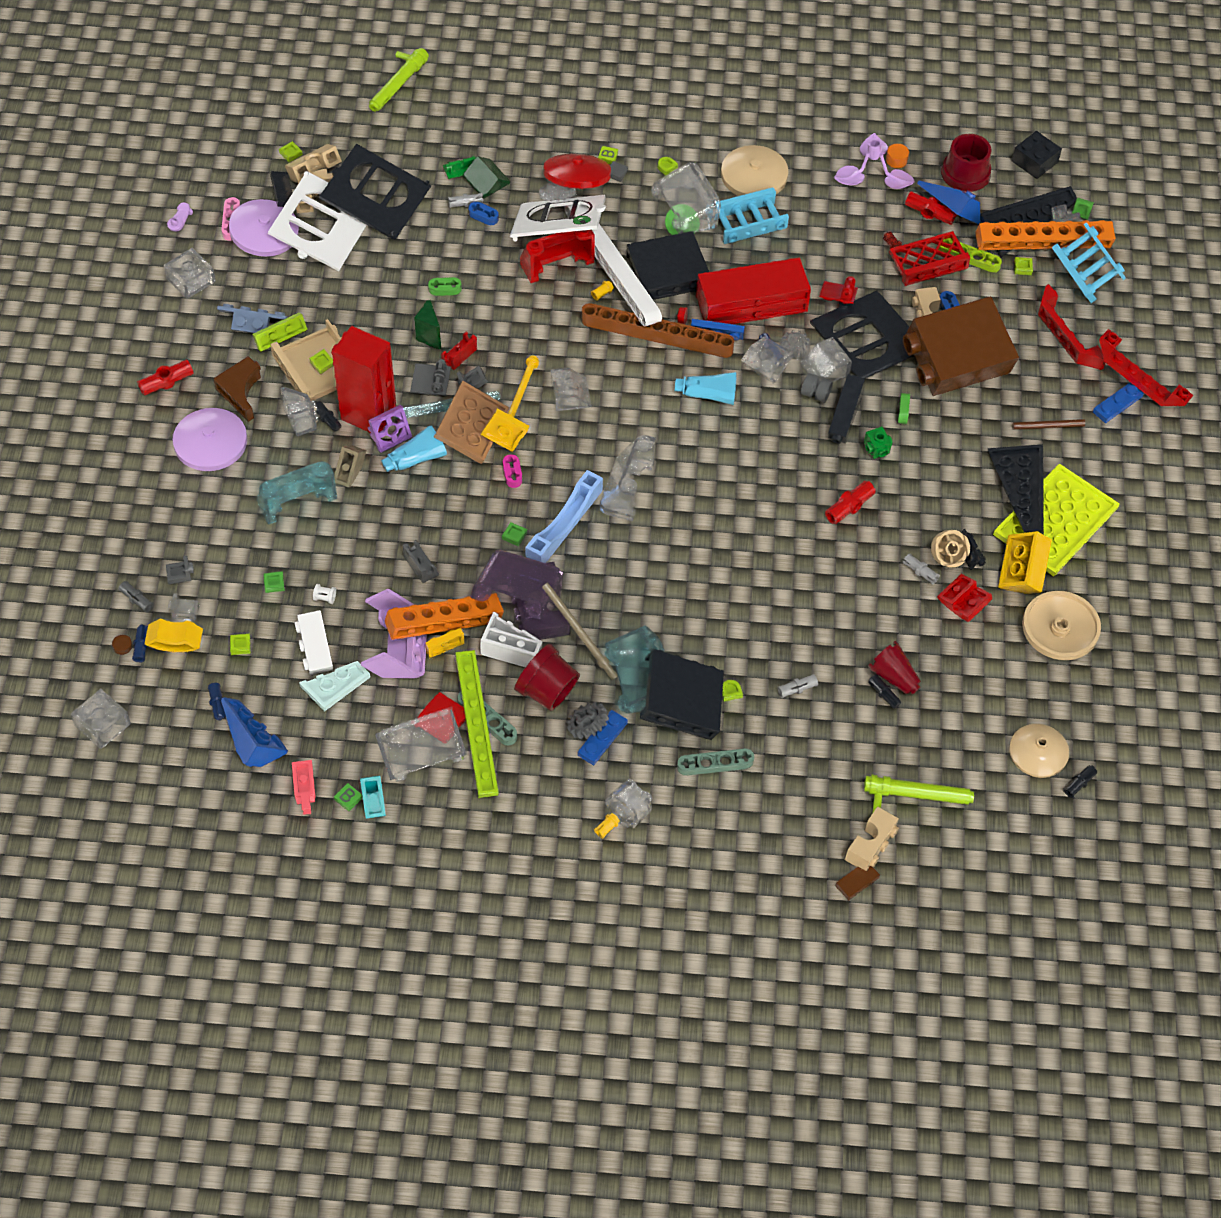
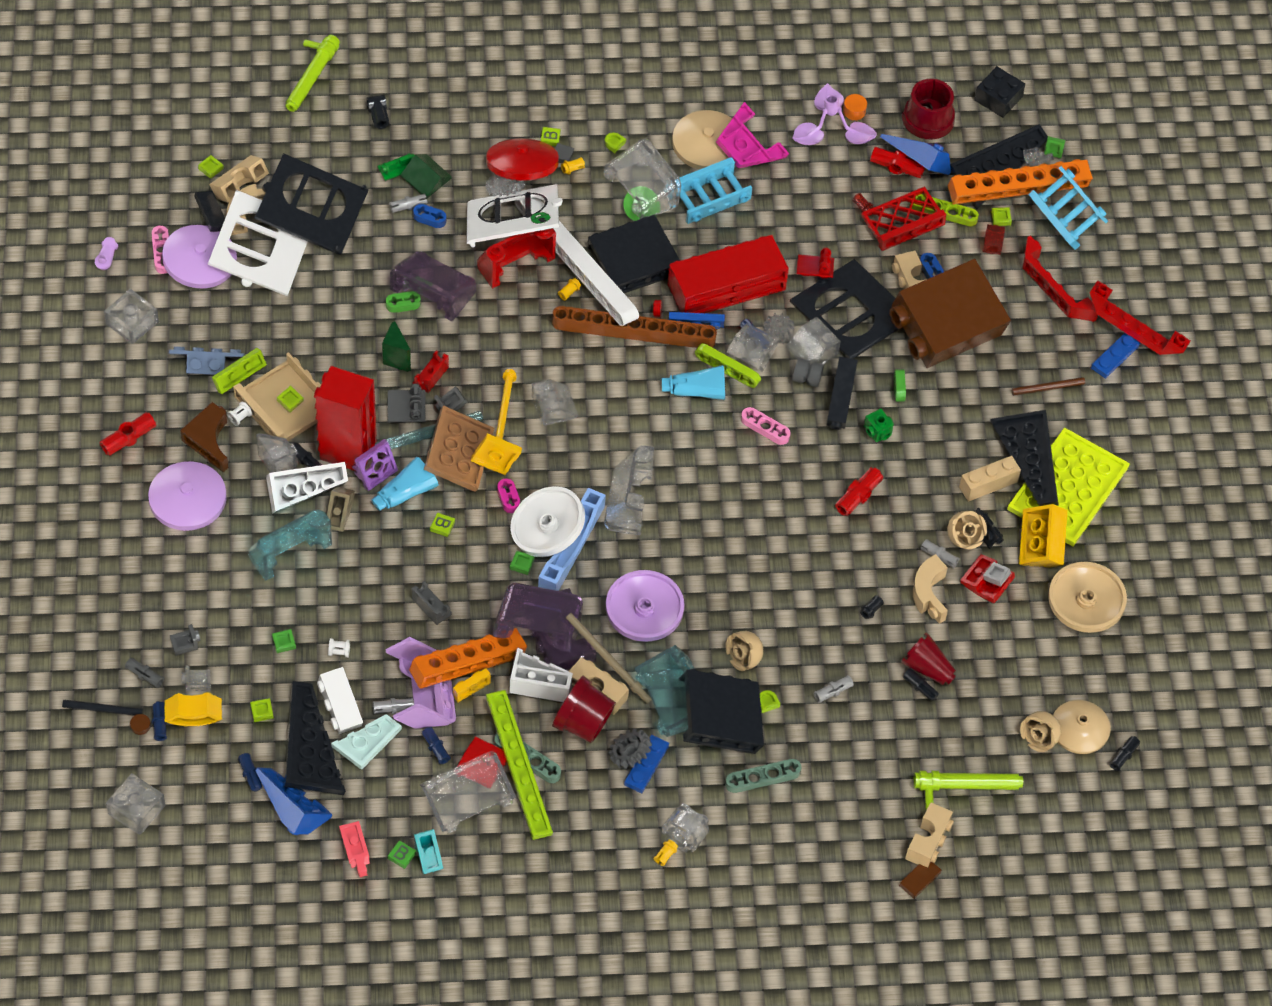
camera: 10 degrees left, 0 degrees up
none -> black bar [62,700,143,716]
none -> white bush [227,401,252,426]
none -> white wedge [266,462,348,514]
none -> black wing [284,681,346,795]
none -> black piece [366,94,389,129]
none -> light grey pin [373,698,414,714]
none -> clear purple windscreen [390,251,476,322]
none -> dark blue axle [422,727,451,764]
none -> lime tile [430,513,455,537]
none -> white dish [511,487,585,557]
none -> yellow pin [561,157,585,175]
none -> tan arch [569,657,629,715]
none -> lavender dish [606,570,684,642]
none -> lime beam [695,343,761,388]
none -> dark pink wing [716,102,789,169]
none -> tan cylinder [726,631,763,671]
none -> bright pink beam [741,407,790,445]
none -> black pin [860,595,884,619]
none -> tan arch [913,554,948,624]
none -> tan brick [959,456,1021,502]
none -> clear red brick [983,224,1005,255]
none -> light grey plate [983,562,1011,587]
none -> tan cylinder [1020,711,1061,752]

